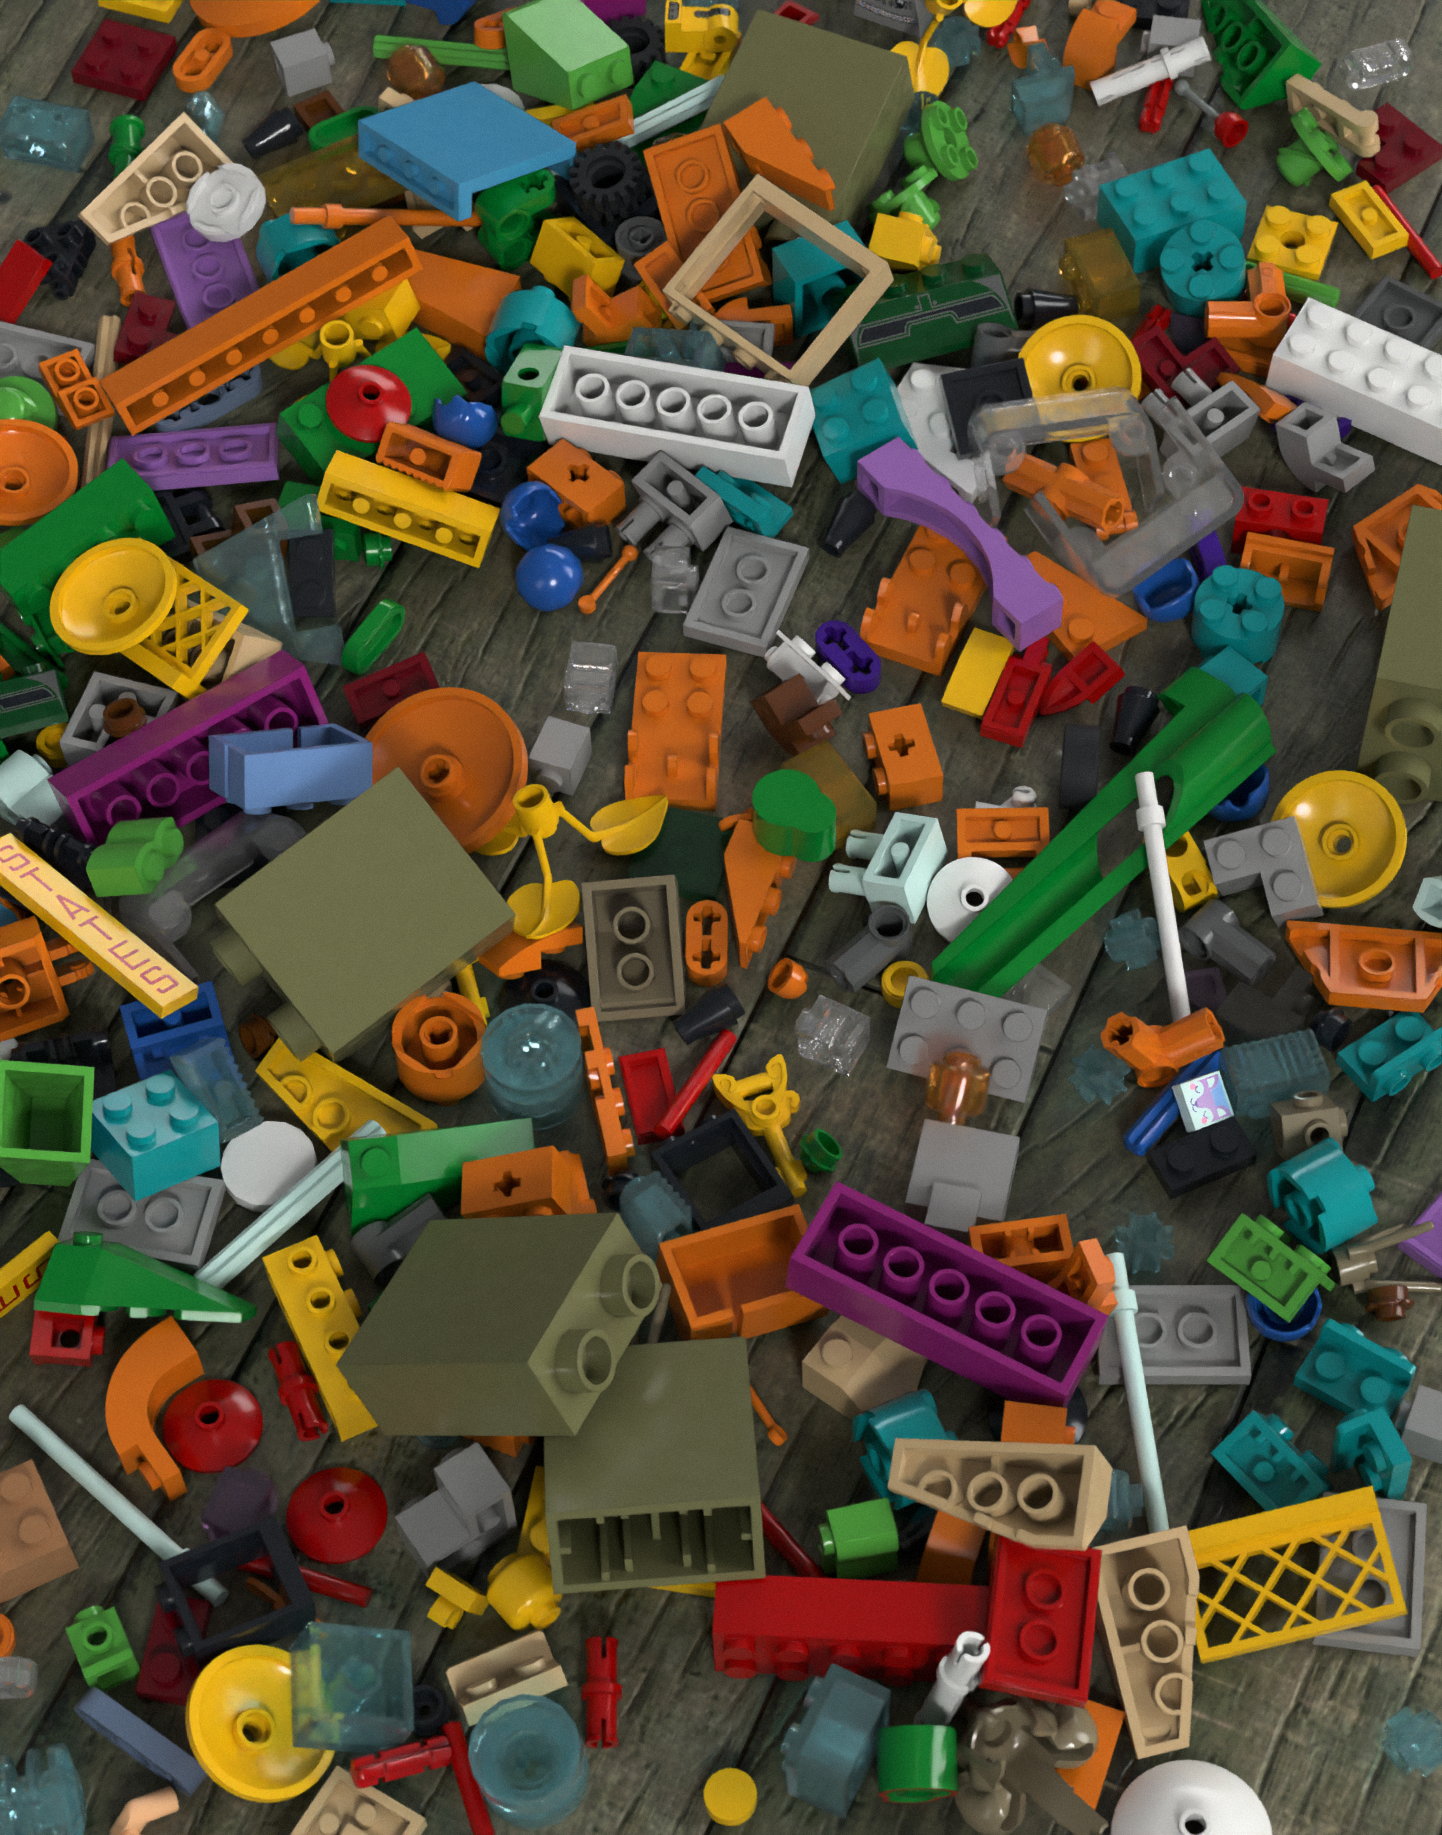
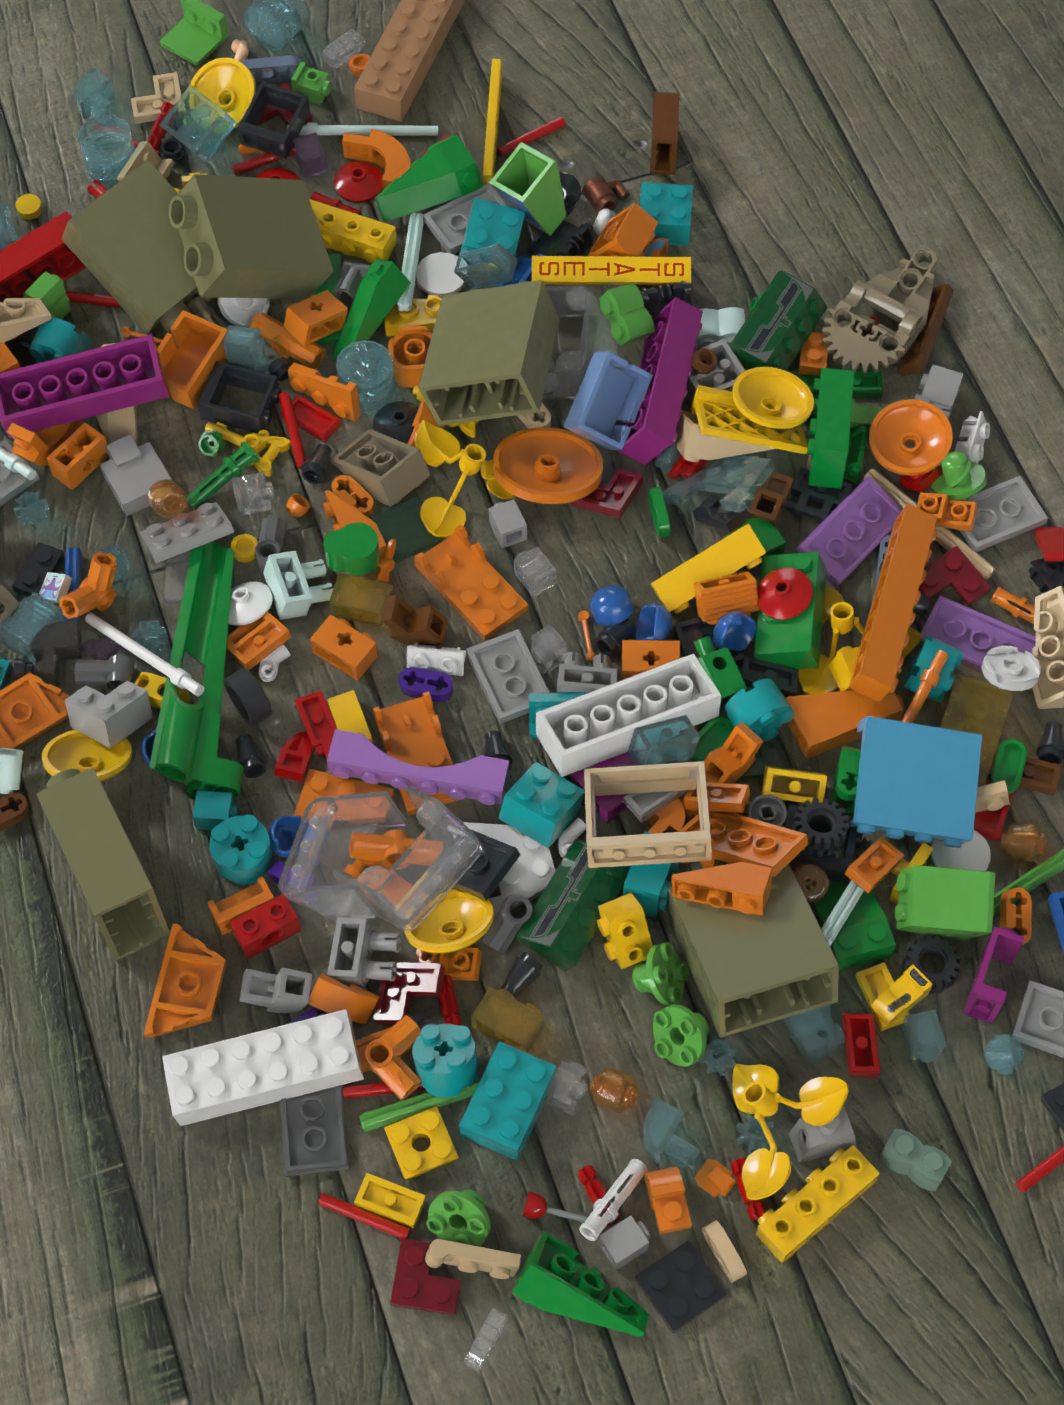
camera: 135 degrees right, 5 degrees up
none -> green pin [184,441,260,510]

